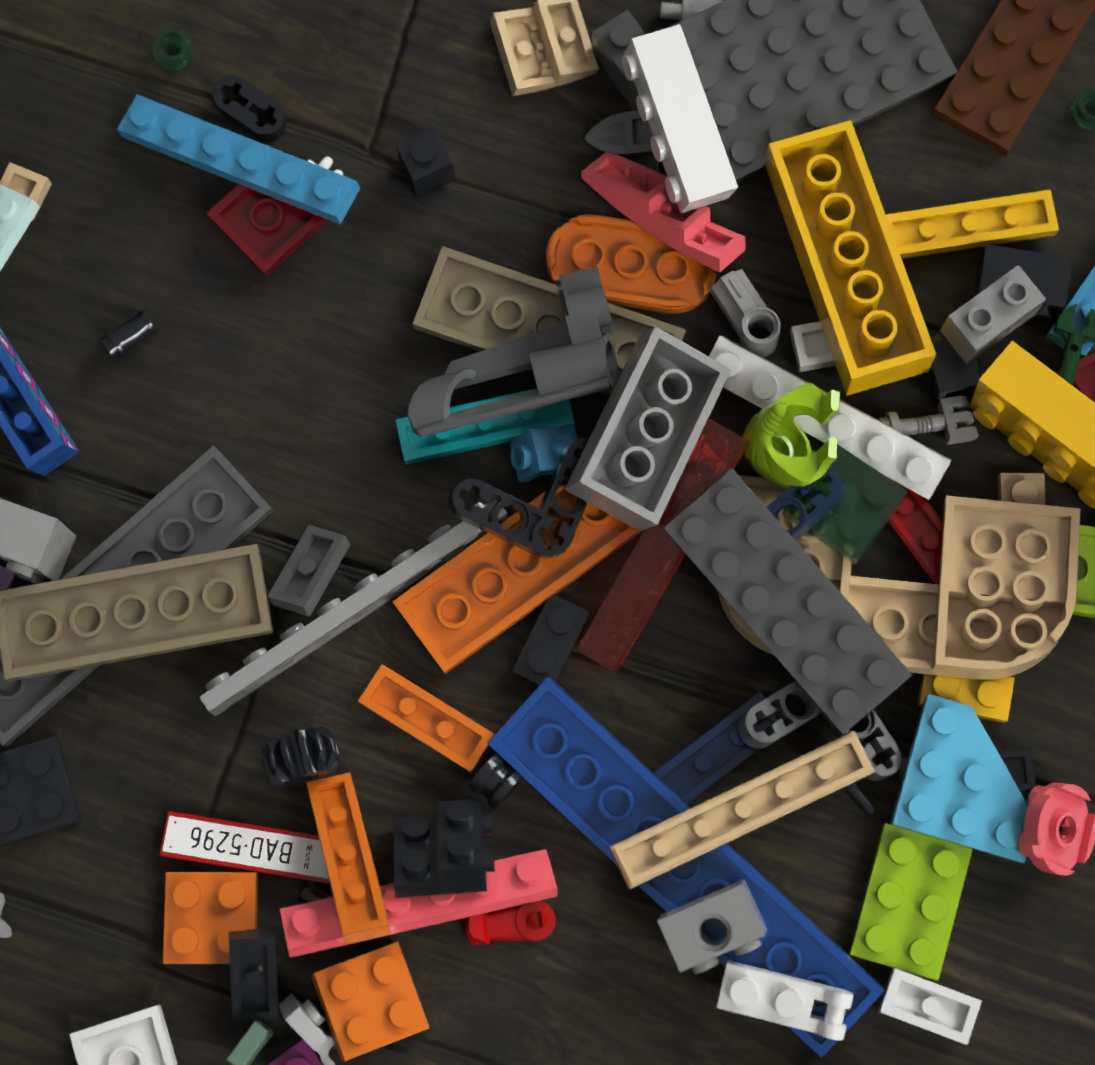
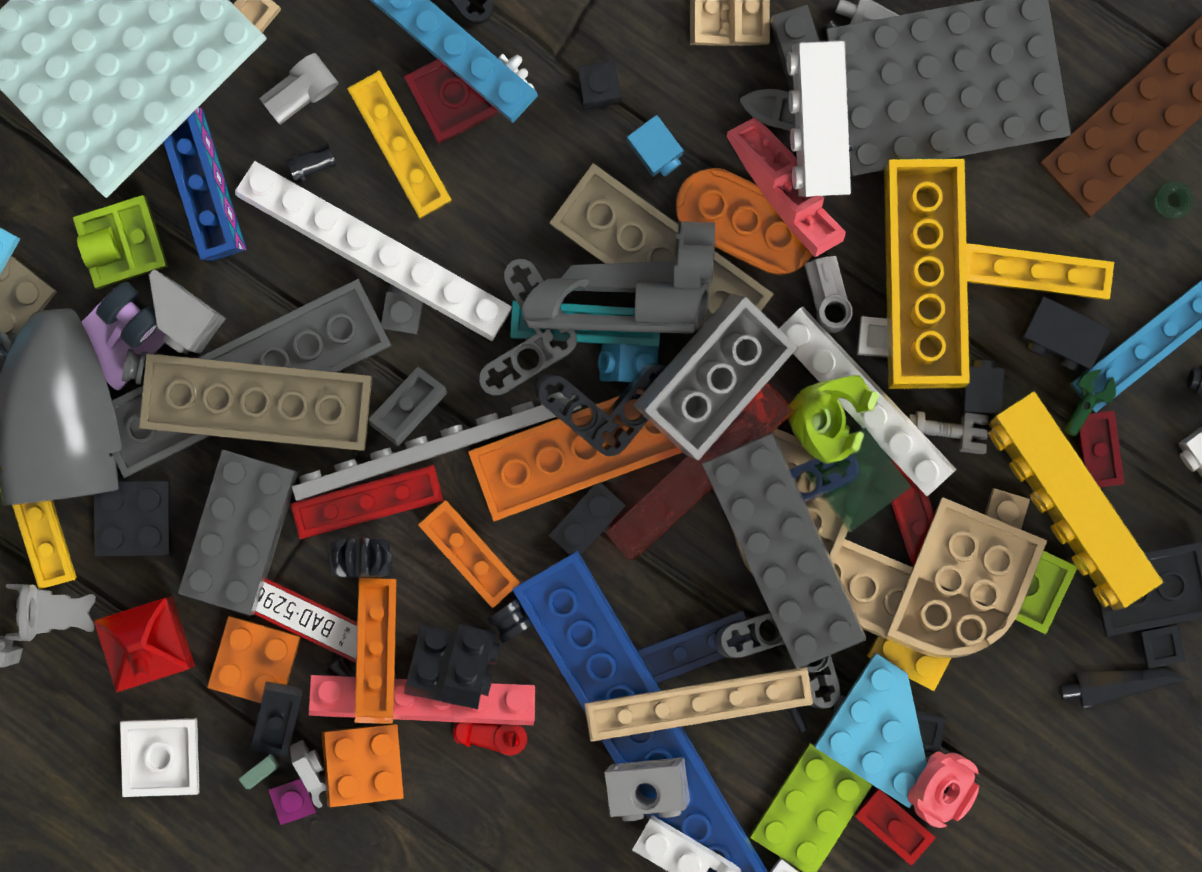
camera: 10 degrees right, 10 degrees up
light grey brick [940,265,1046,364] -> none
none -> red piece [94,596,195,693]
none -> dark grey brick [178,450,299,615]
none -> white plate [235,161,512,342]
none -> light grey piece [259,53,338,125]
none -> red tile [290,465,444,539]
none -> yellow tile [347,70,452,218]
none -> dark grey plate [381,284,424,335]
none -> dark grey beam [479,259,577,396]
none -> dark azure brick [627,115,684,177]
none -> red plate [854,788,936,866]

